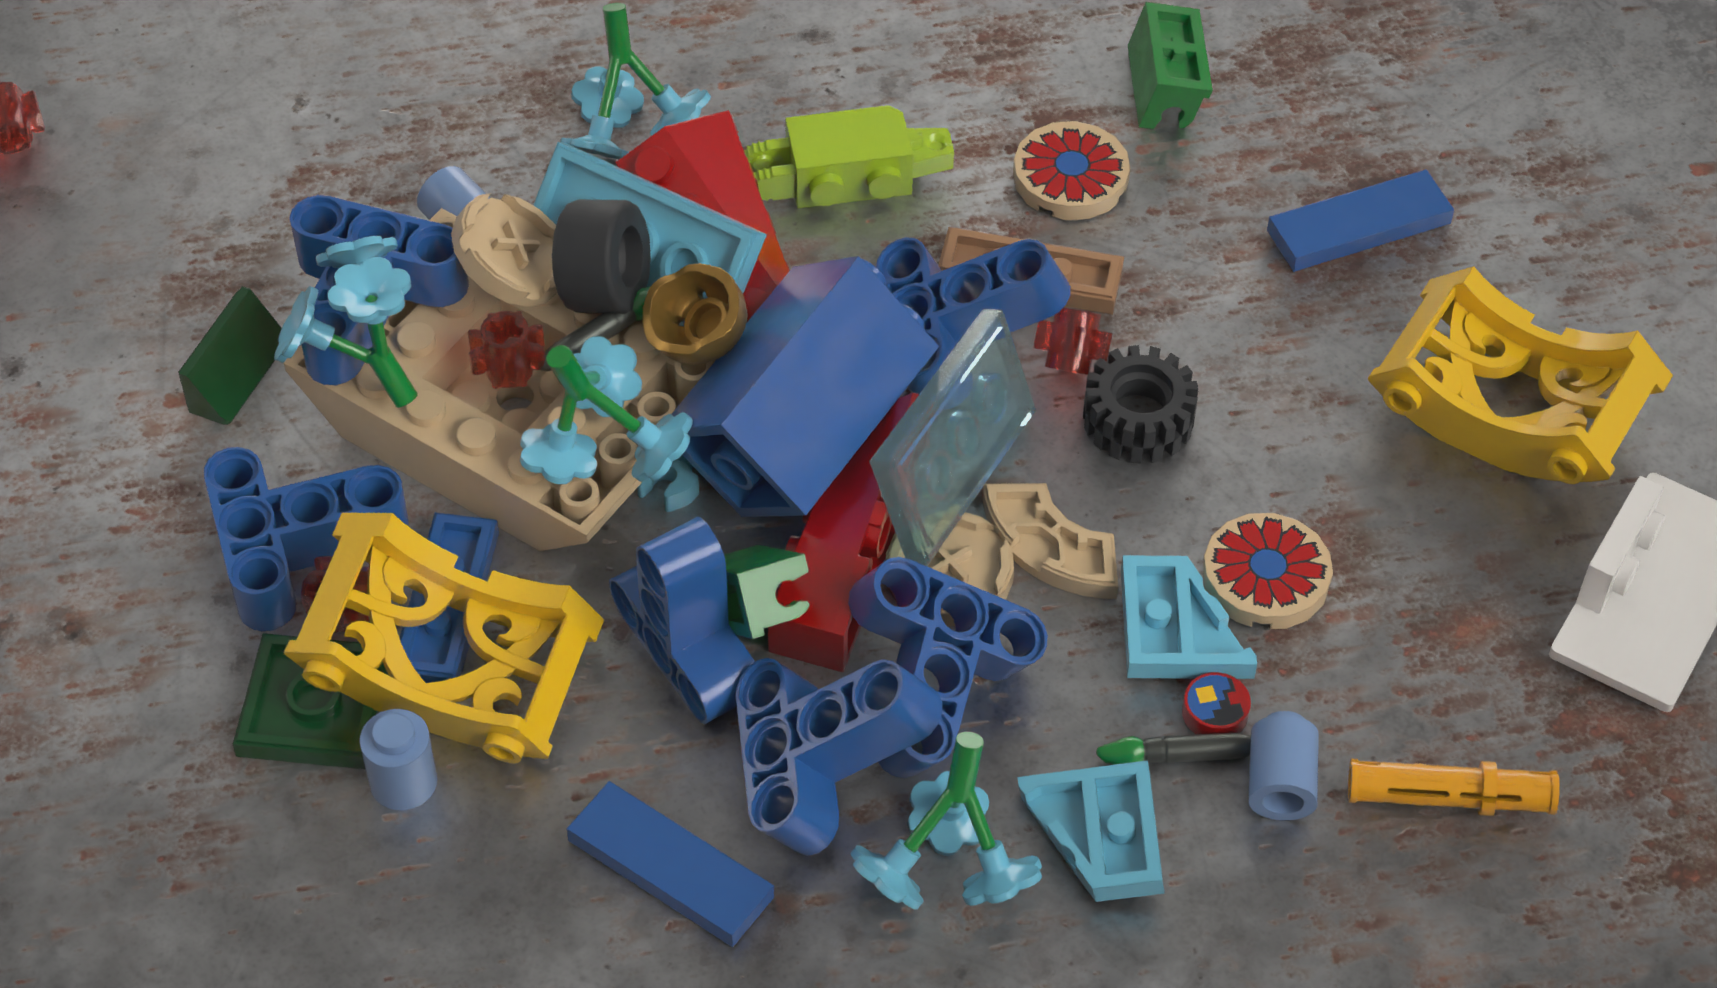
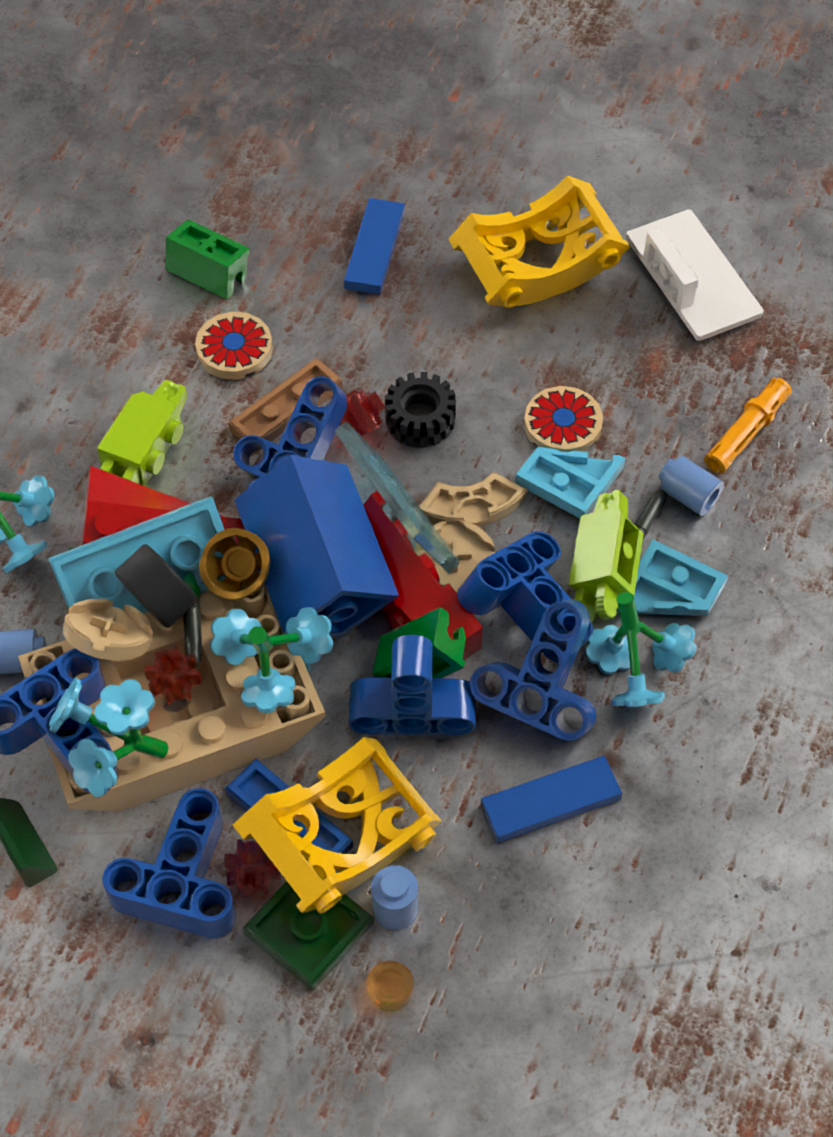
camera: 55 degrees left, 5 degrees up
tile [1182,672,1251,734] -> none
none -> clear orange tile [366,961,414,1012]
none -> lime hinge [569,490,644,623]

